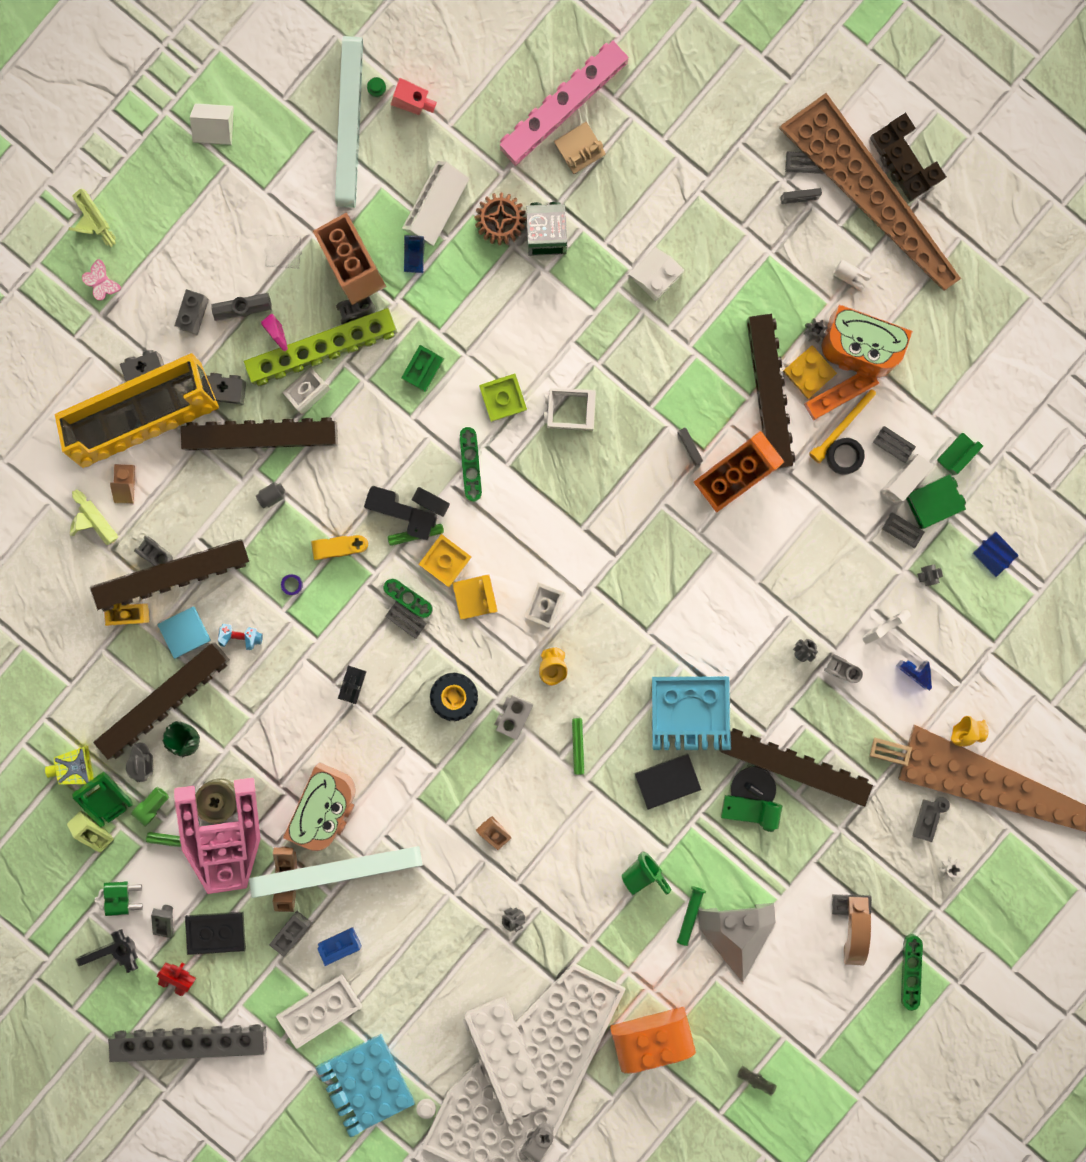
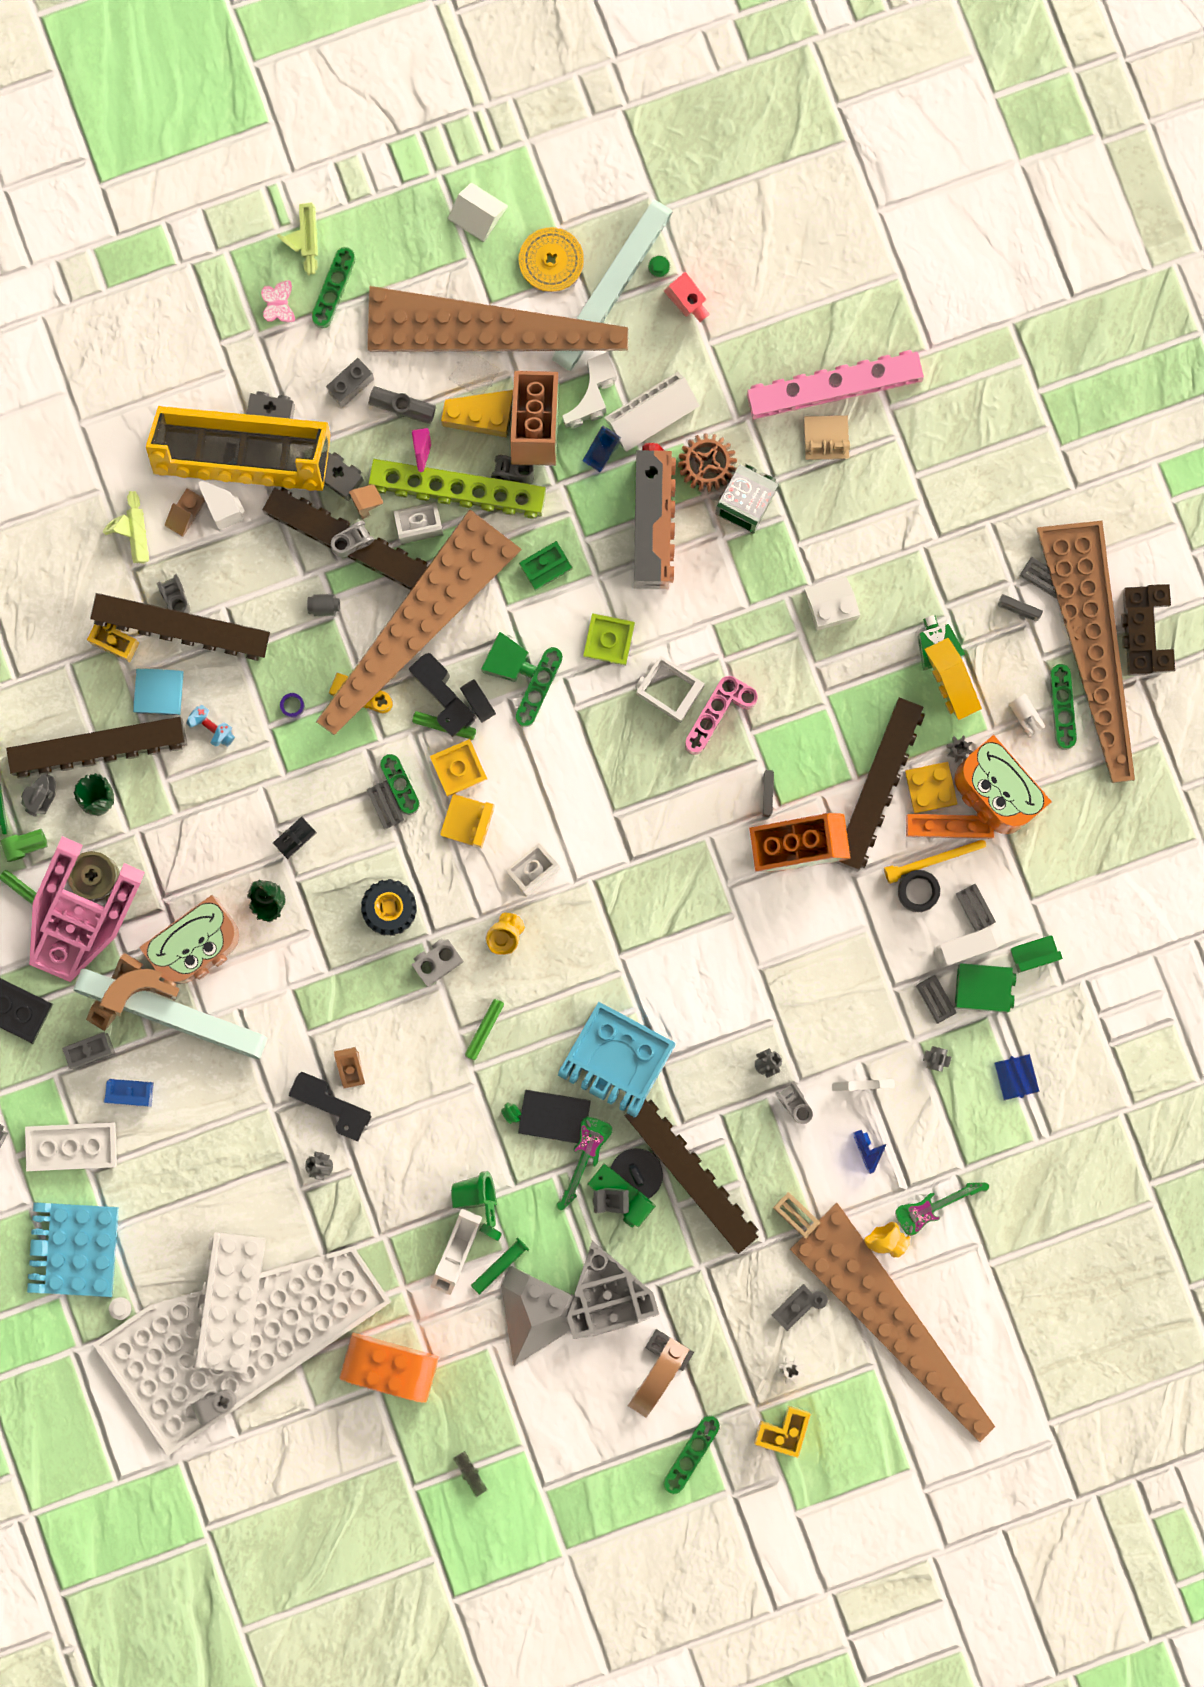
camera: 30 degrees right, 5 degrees down
none -> medium nougat arch [99,969,180,1017]
none -> white slope [197,481,245,530]
none -> dark green hair [247,880,286,922]
none -> black piece [289,1072,372,1142]
none -> green beam [312,247,355,329]
none -> medium nougat wing [316,510,522,735]
none -> light grey piece [331,520,375,557]
none -> slope [349,485,383,519]
none -> medium nougat wing [368,286,629,352]
none -> white arch [430,1209,482,1295]
none -> yellow wedge [441,390,513,438]
none -> green tile [479,1223,502,1241]
none -> green torso [481,632,537,682]
none -> green plate [501,1102,521,1124]
none -> yellow piece [519,227,584,292]
none -> green piece [557,1117,612,1210]
none -> white arch [562,352,617,429]
none -> light grey wedge [567,1240,660,1339]
none -> dark grey bracket [593,1188,629,1214]
none -> dark grey piece [634,443,676,589]
none -> bright pink beam [685,676,758,755]
none -> yellow brick [754,1406,811,1458]
none -> green piece [895,1182,989,1236]
none -> green torso [918,615,965,671]
none -> yellow wedge [925,638,982,721]
none -> green beam [1050,664,1077,750]

